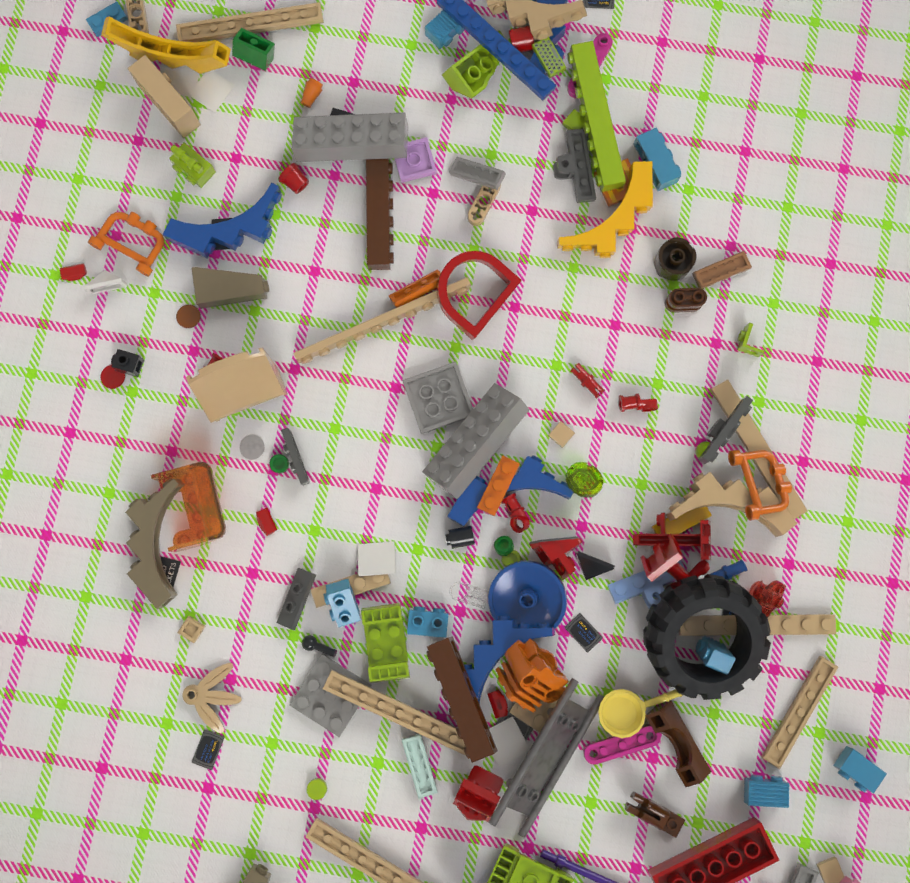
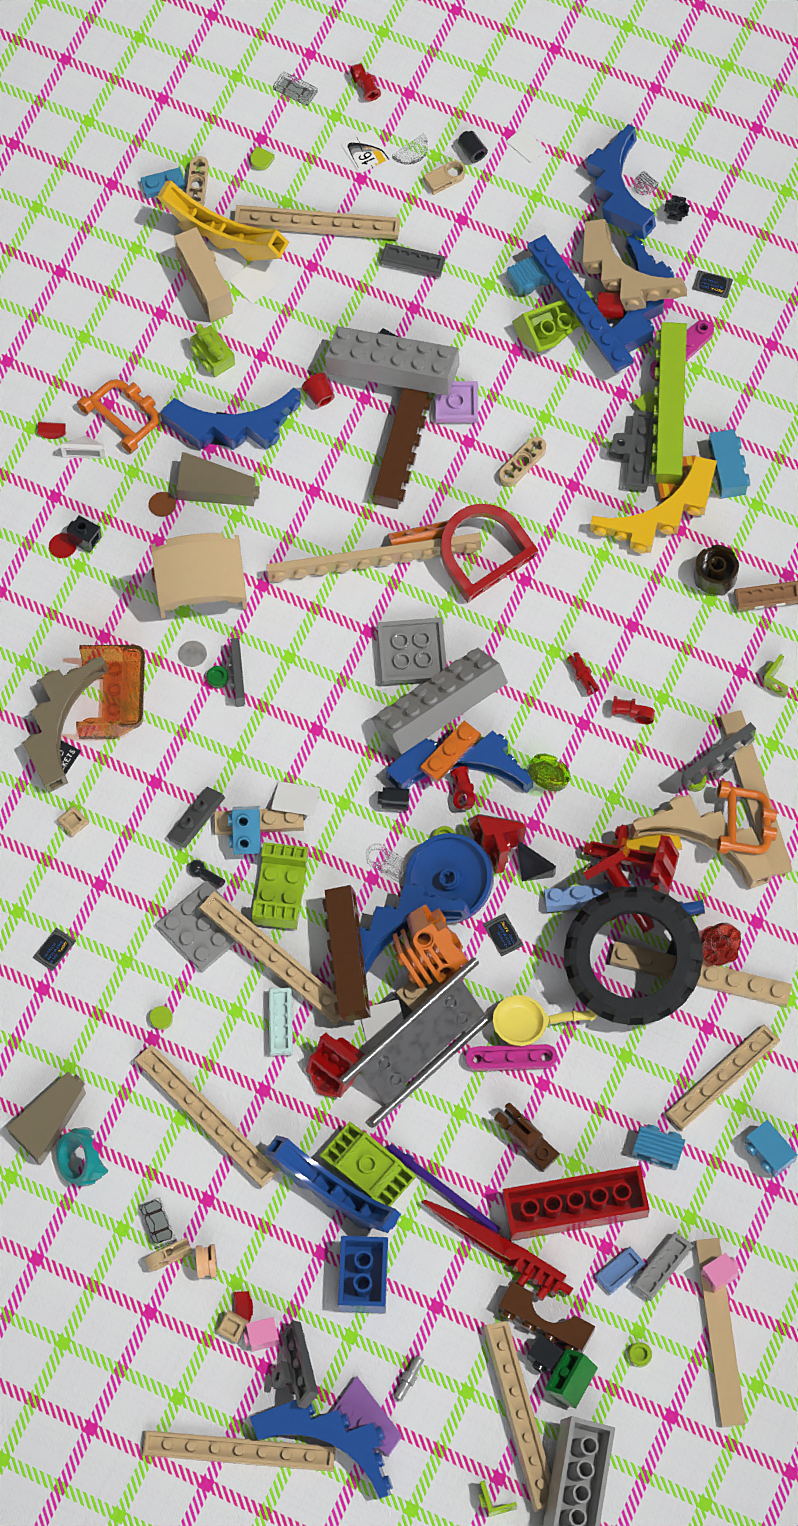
camera: 20 degrees right, 15 degrees down
tan plant [182,663,242,733] -> none
green brick [232,28,275,71] -> none
red piece [256,508,277,536] -> none
orange cone [300,78,323,108] -> none
dark azure brick [407,606,449,638] -> none
light grey plate [449,157,506,190] -> none
red piece [487,689,508,718] -> none
green tile [494,536,514,556] -> none
tile [532,36,566,78] -> none
tan tile [548,421,575,448] -> none
reddish brown arch [645,700,712,788] -> none
reddish brown brick [665,288,707,313] -> none
dark azure brick [696,635,736,675] -> none
none -> dark grey plate [381,243,446,278]

